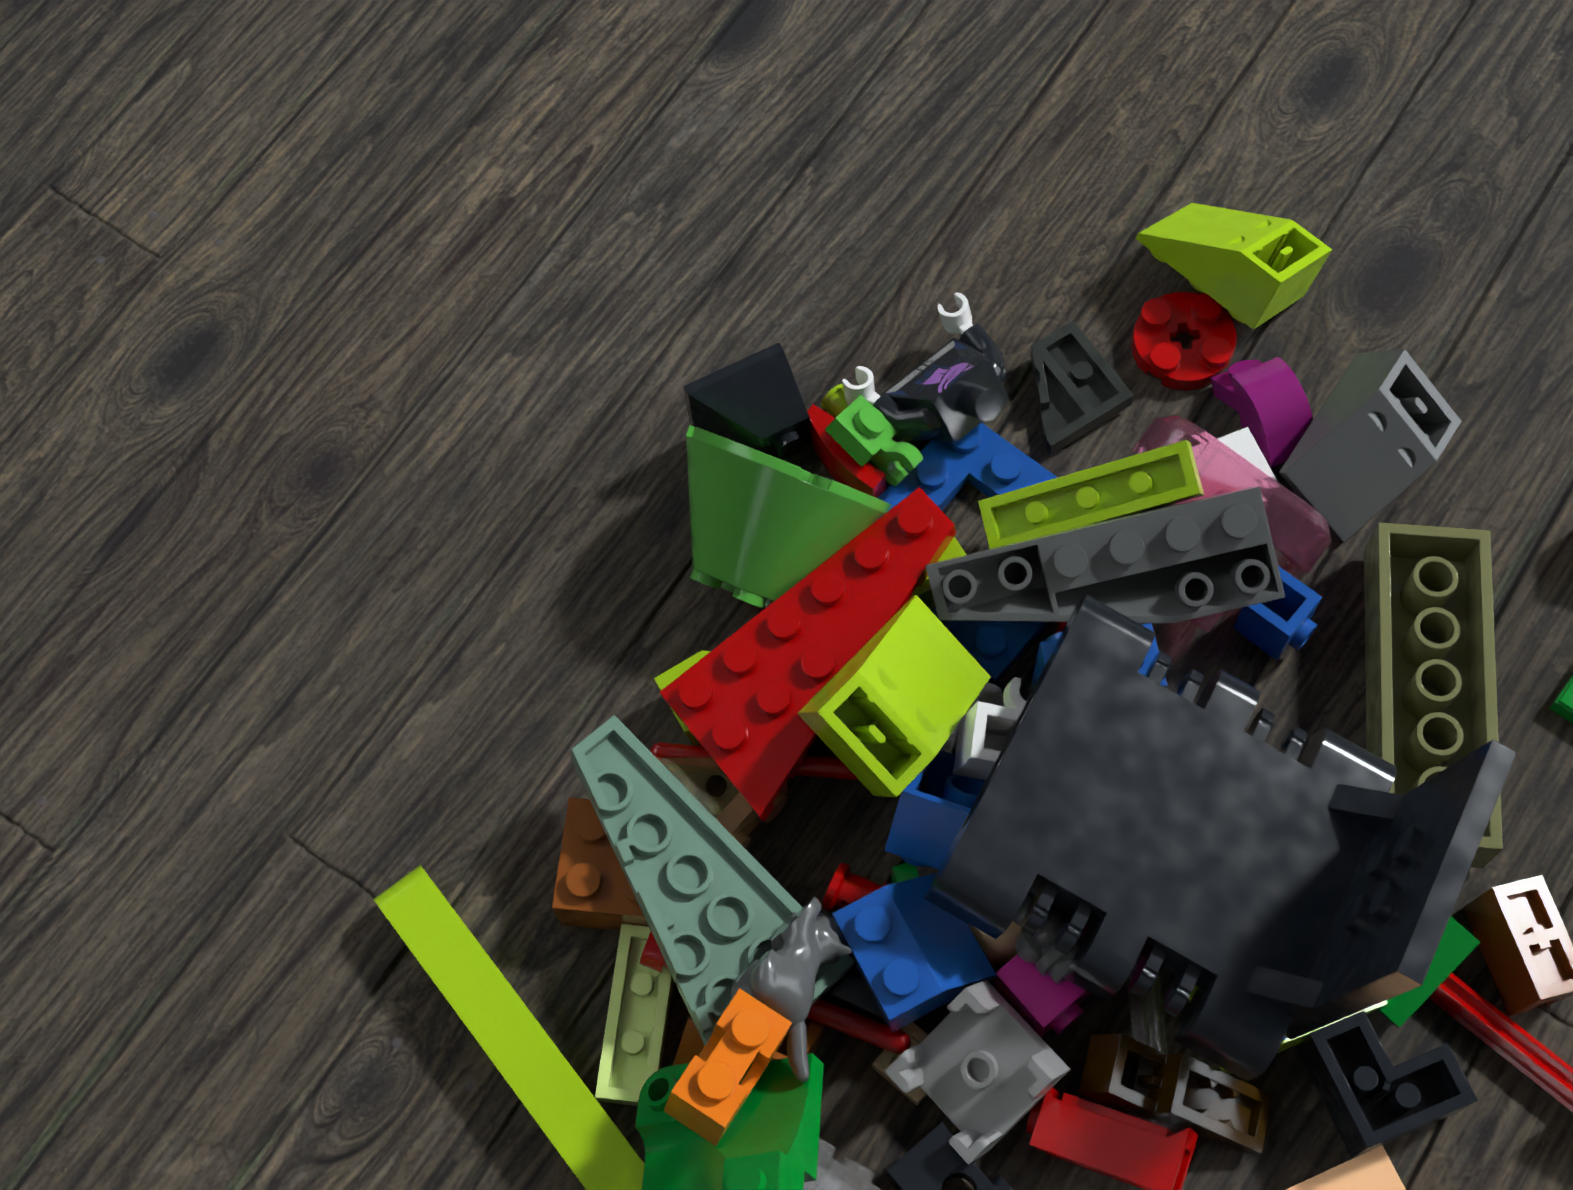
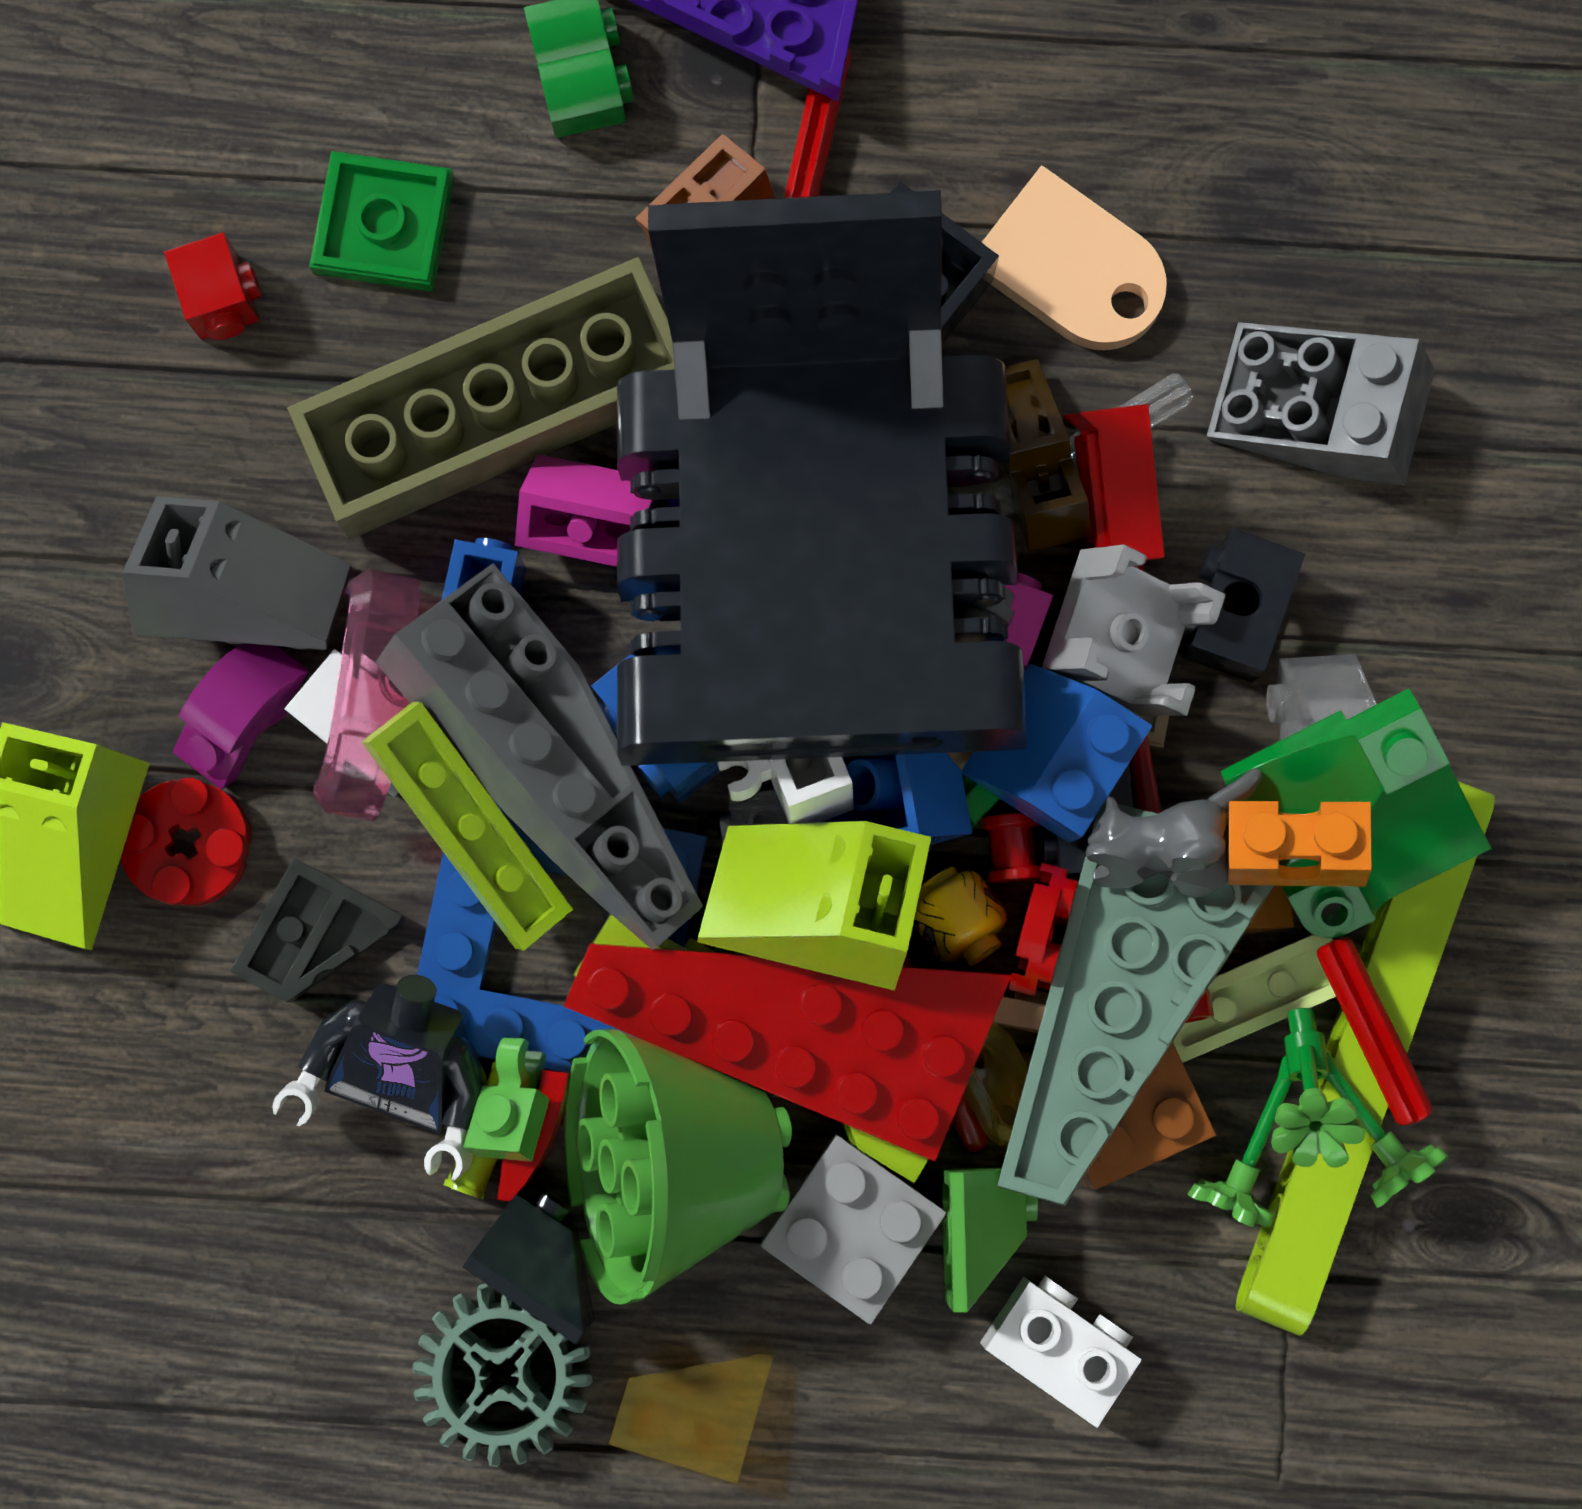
camera: 125 degrees left, 15 degrees up
none -> sand green gear [412,1283,593,1467]
none -> dark pink brick [515,454,658,567]
none -> clear yellow wing [609,1353,773,1484]
none -> light grey brick [760,1134,946,1325]
none -> yellow head [913,867,1007,966]
none -> bright green slope [941,1167,1038,1312]
none -> white brick [980,1276,1141,1428]
none -> red plate [1009,863,1078,997]
none -> bright green plant [1187,1008,1449,1227]
none -> red axle [1317,937,1433,1126]

